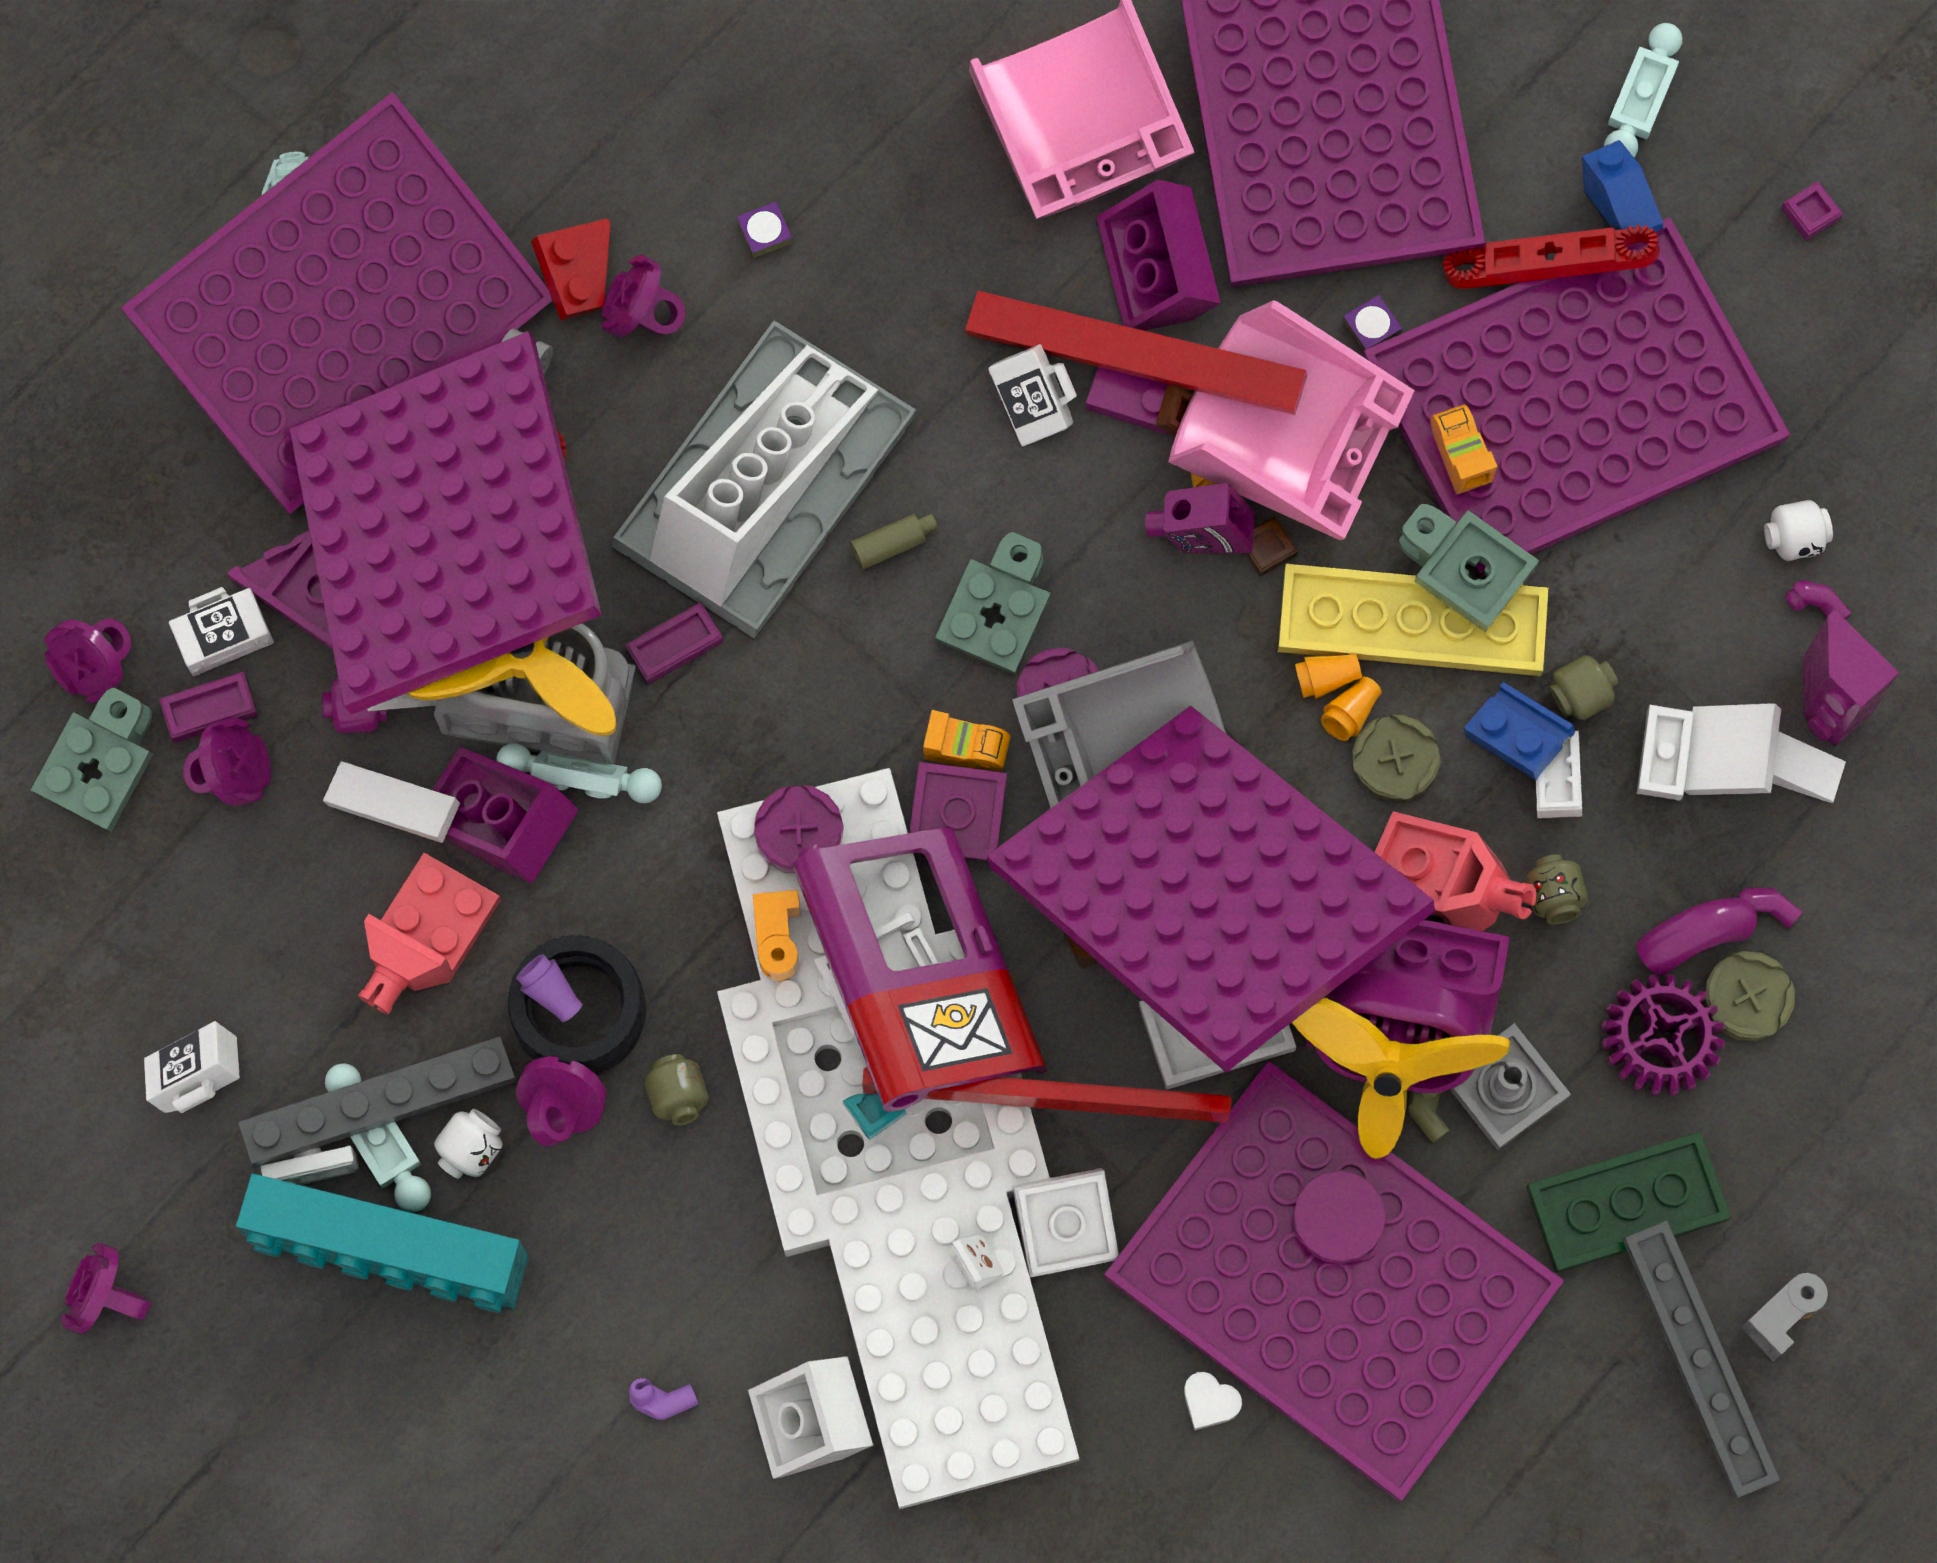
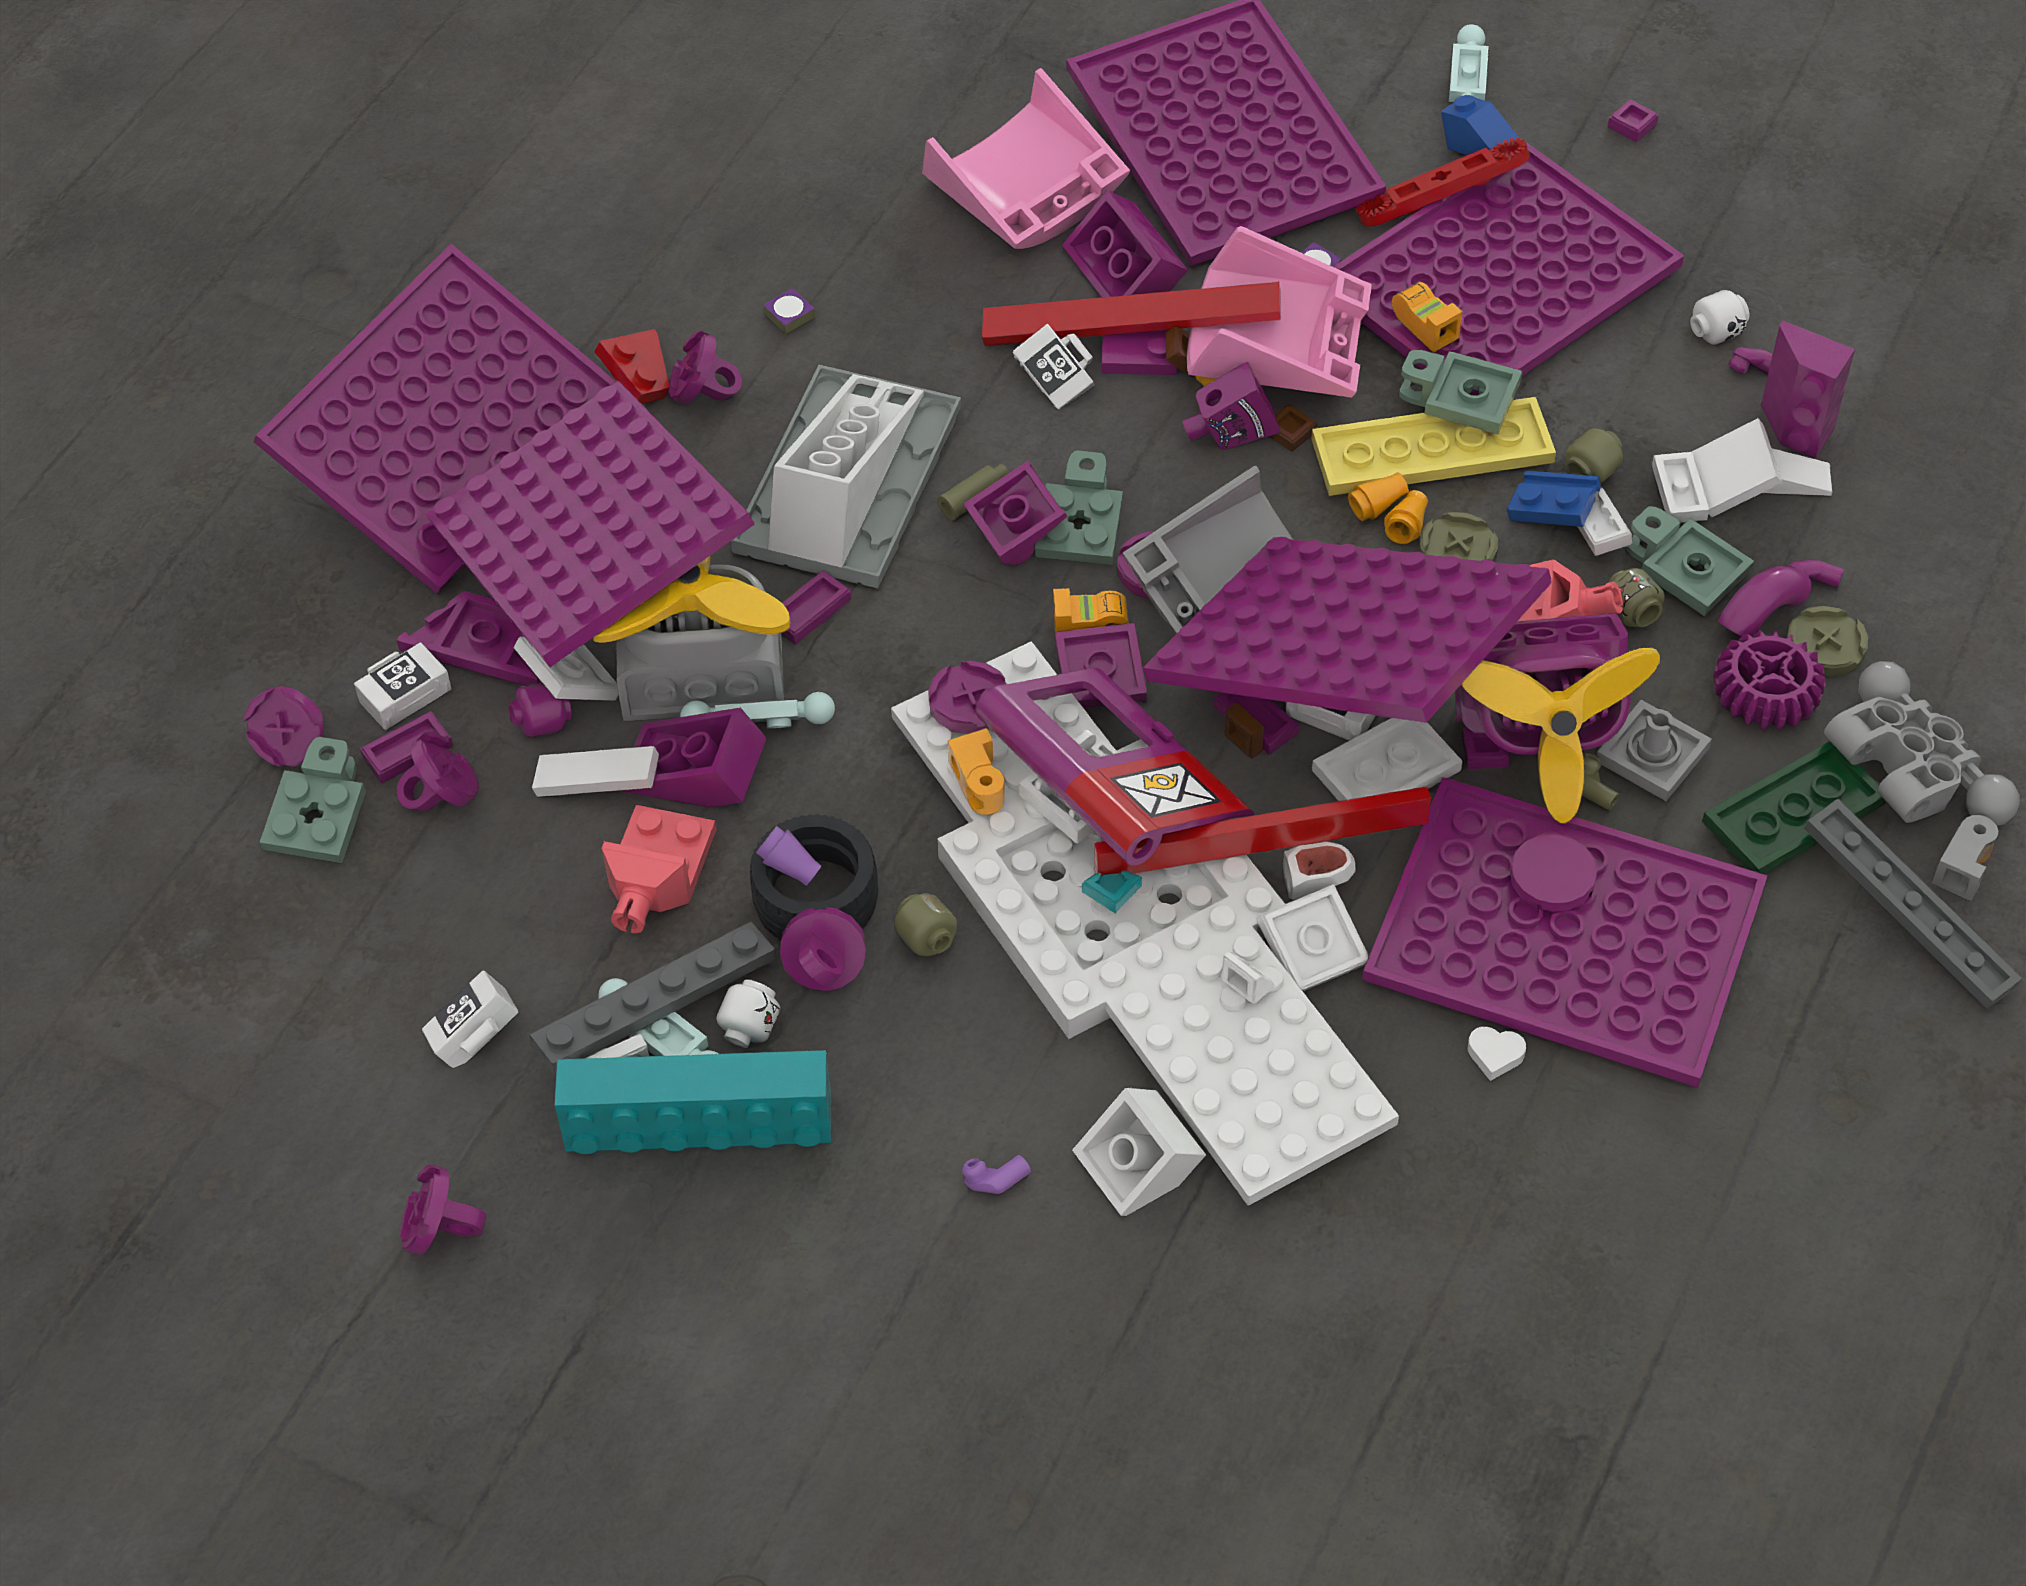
camera: 15 degrees left, 20 degrees down
none -> magenta slope [963,461,1068,565]
none -> white rock [1283,842,1355,900]
none -> sand green plate [1626,506,1754,616]
none -> light grey connector [1824,661,2020,826]

